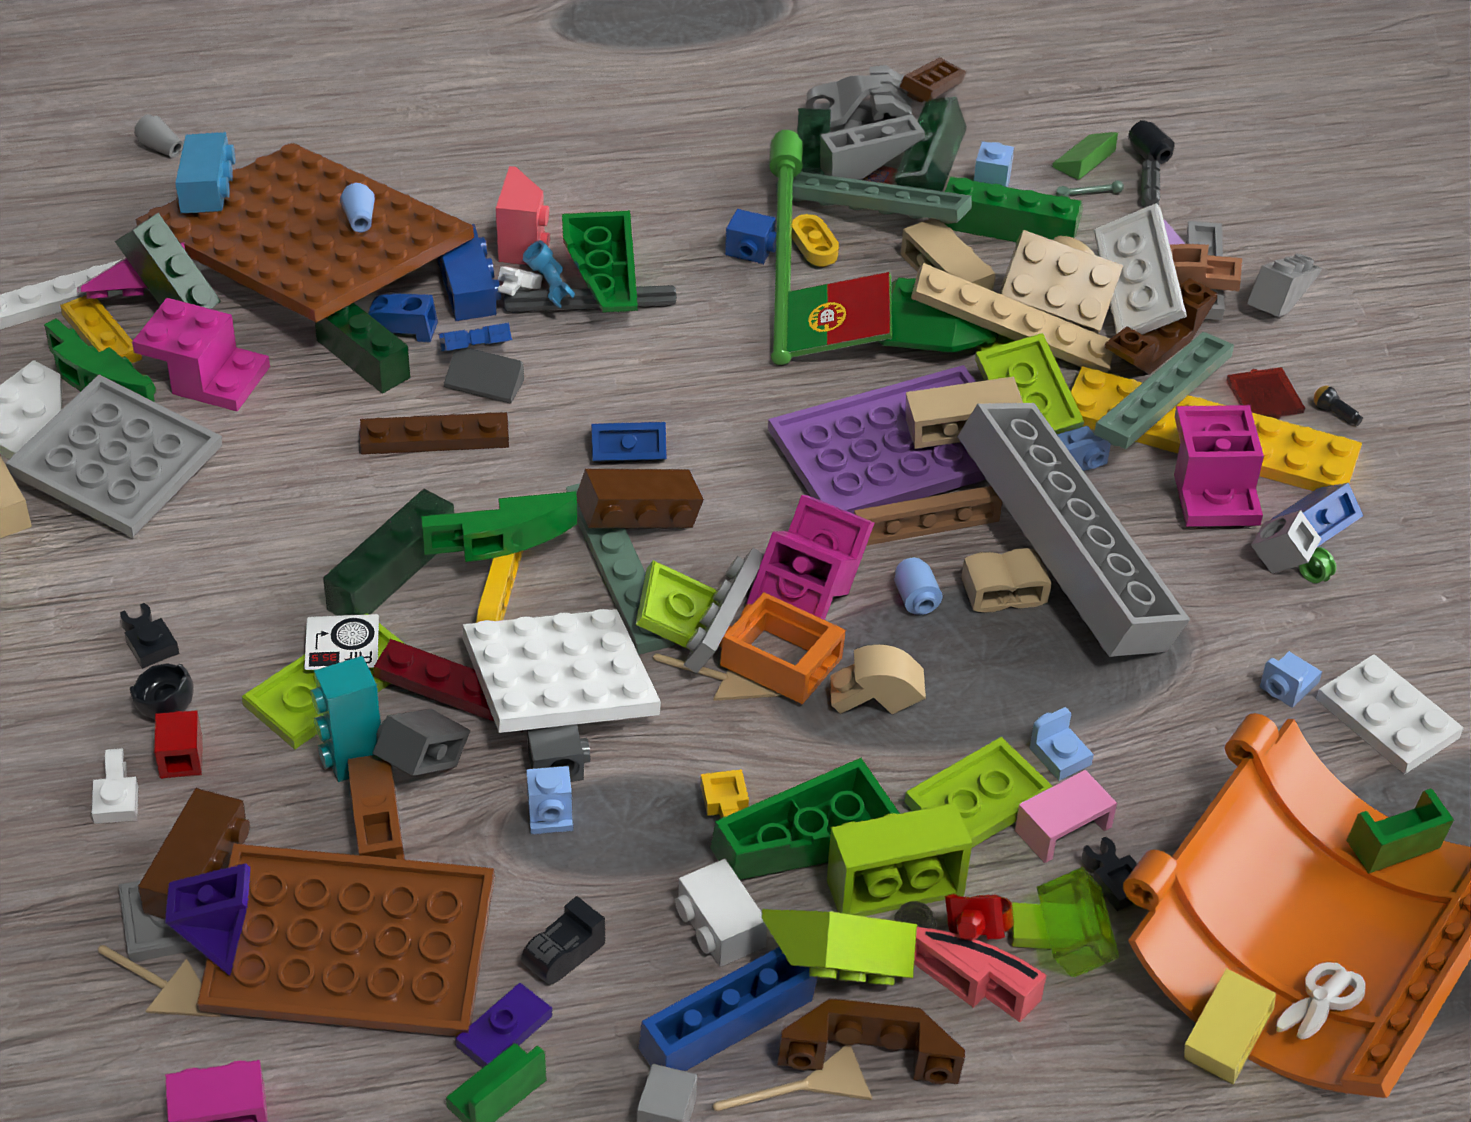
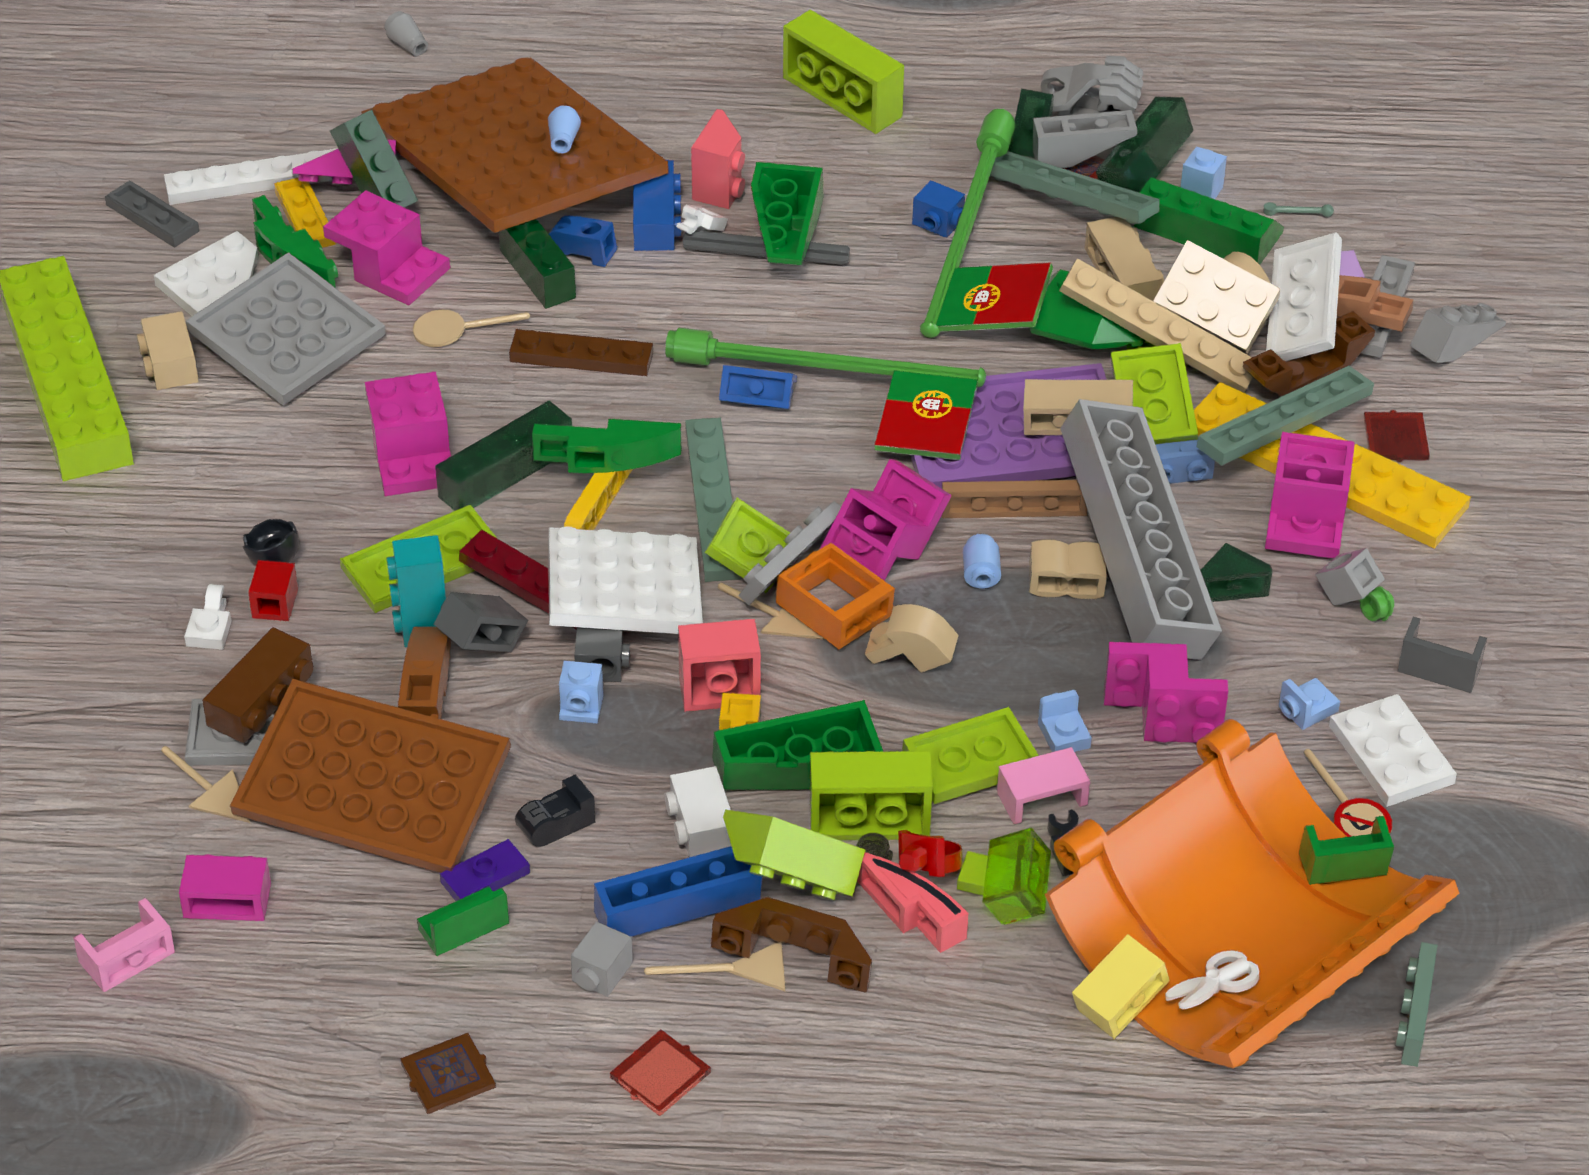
camera: 15 degrees right, 0 degrees up
black plate [120,603,179,669] -> none
dark purple slope [165,863,251,976] -> none
dark azure brick [175,132,236,213] -> none
white sticker [304,614,379,670] -> none
blue piece [438,323,512,351] -> none
dark grey slope [444,348,524,403] -> none
dark azure brick [523,240,575,308] -> none
reddish brown brick [576,469,704,528] -> none
yellow plate [792,214,839,267] -> none
reddish brown plate [899,57,966,103] -> none
bright green slope [1052,132,1118,180] -> none
black brick [1128,120,1175,165] -> none
dark grey axle [1141,159,1160,208] -> none
panel [1271,482,1364,547] -> none
black piece [1313,385,1363,426] -> none
none -> dark pink bracket [365,371,456,496]
none -> tan piece [413,309,530,347]
none -> flag [665,327,986,460]
none -> coral brick [678,619,761,712]
none -> lime brick [783,9,904,134]
none -> dark pink bracket [1103,642,1229,743]
none -> clear green slope [1200,543,1273,602]
none -> tan piece [1304,749,1392,837]
none -> dark grey panel [1397,617,1487,693]

